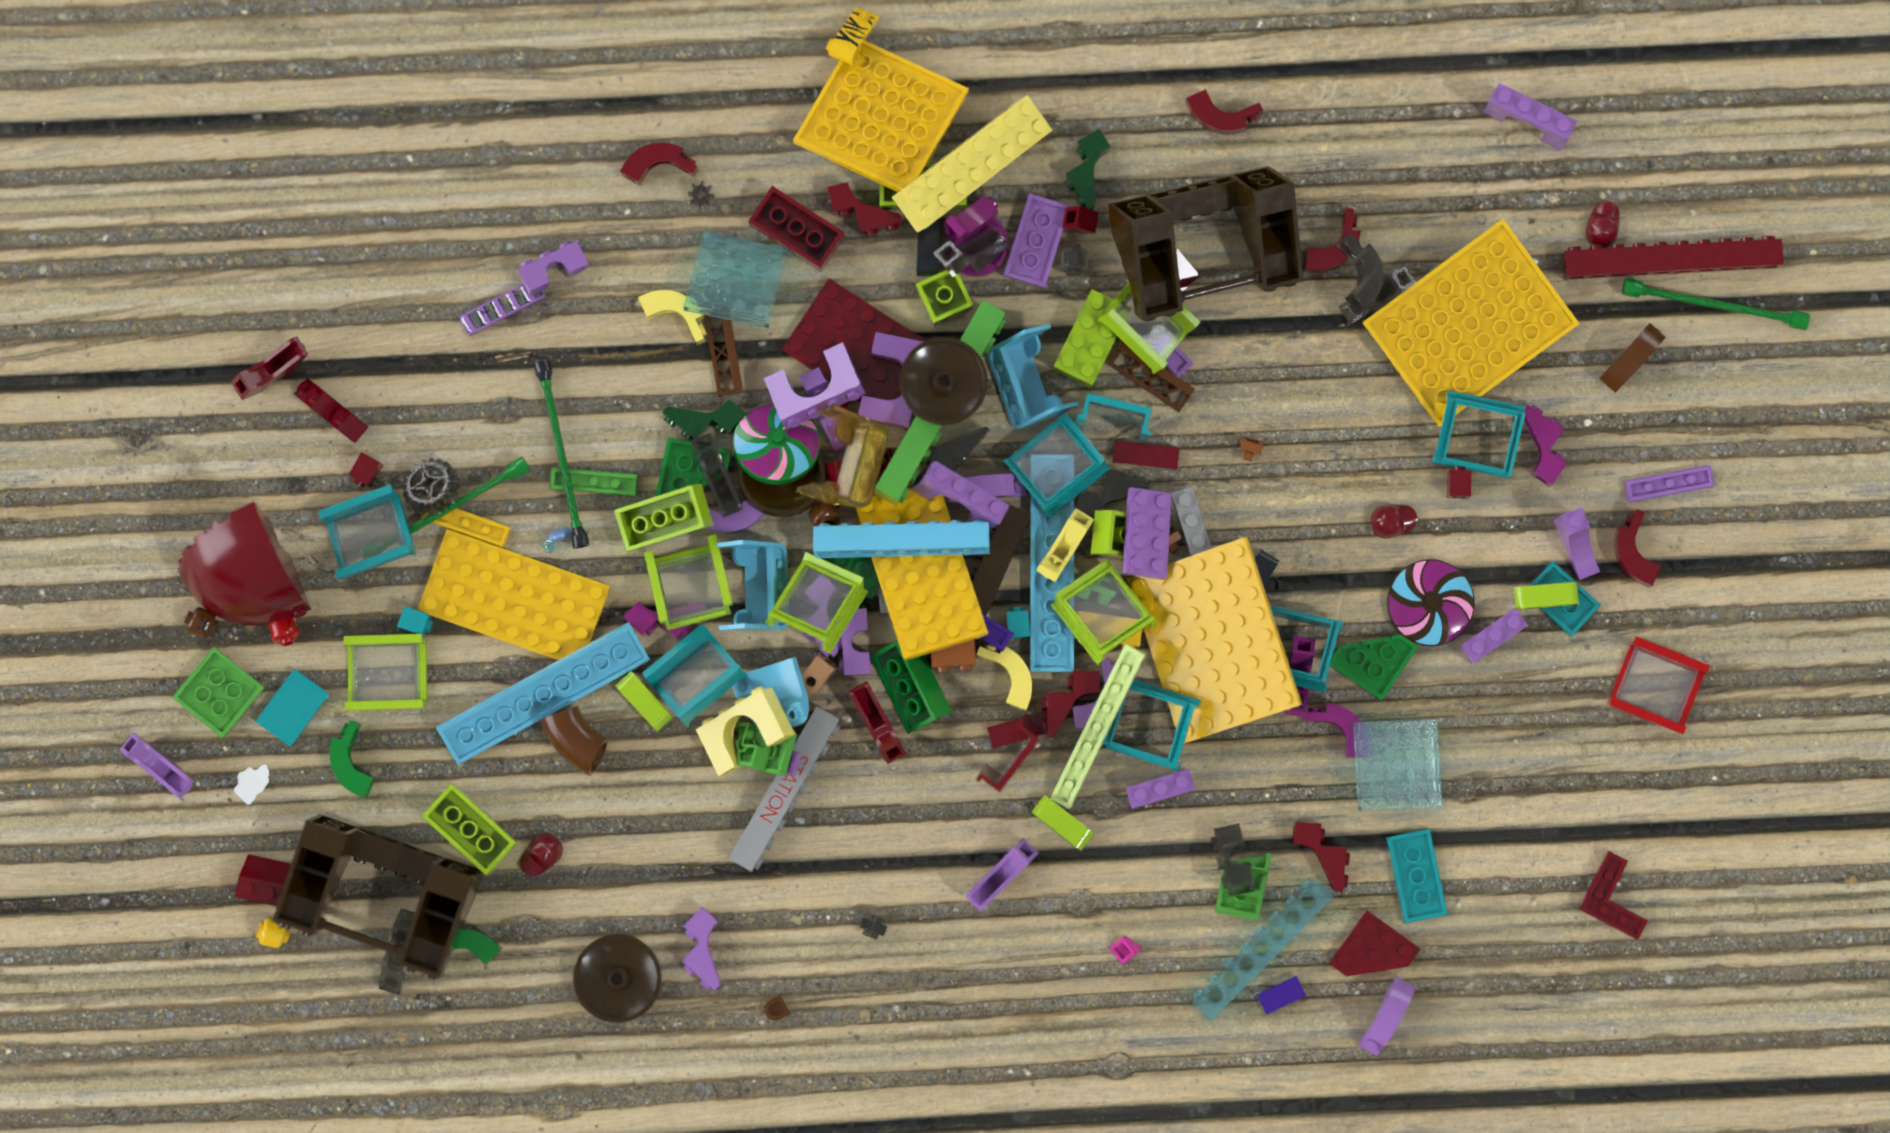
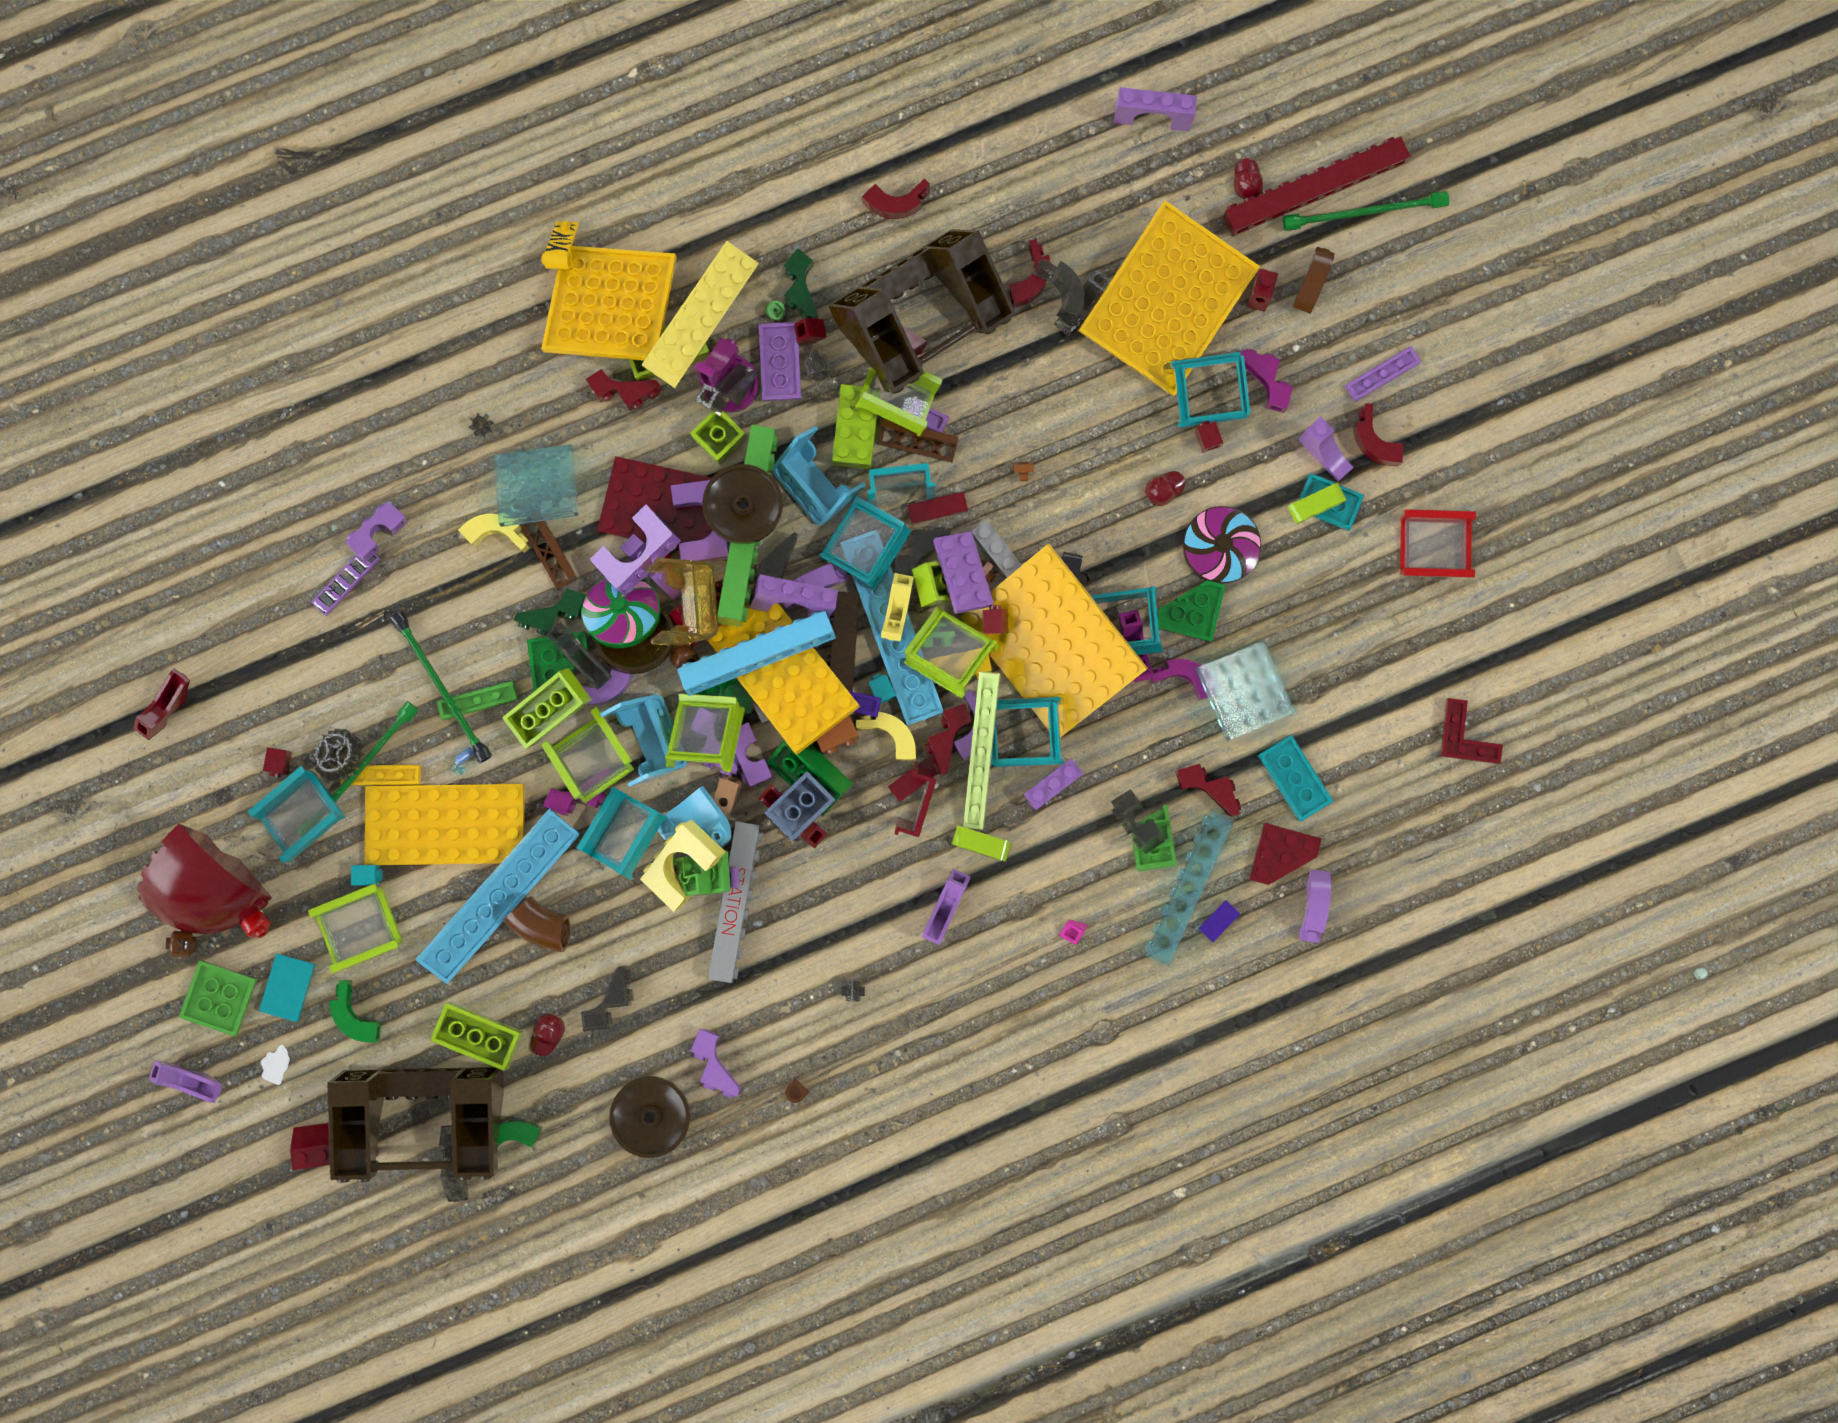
camera: 25 degrees left, 0 degrees up
yellow head [256,917,290,949] -> none
dark red arch [294,377,369,443] -> none
lime beam [615,671,673,732] -> none
dark red arch [620,142,699,186] -> none
dark red brick [748,186,845,272] -> none
black beam [916,218,940,277] -> none
medium lavender arch [1459,608,1528,664] -> none
none -> clear smoke arch [581,965,634,1032]
none -> sand blue slope [764,772,835,841]
none -> bright green tile [765,300,785,320]
none -> dark red brick [983,605,1008,634]
none -> dark red torso [1246,268,1278,312]

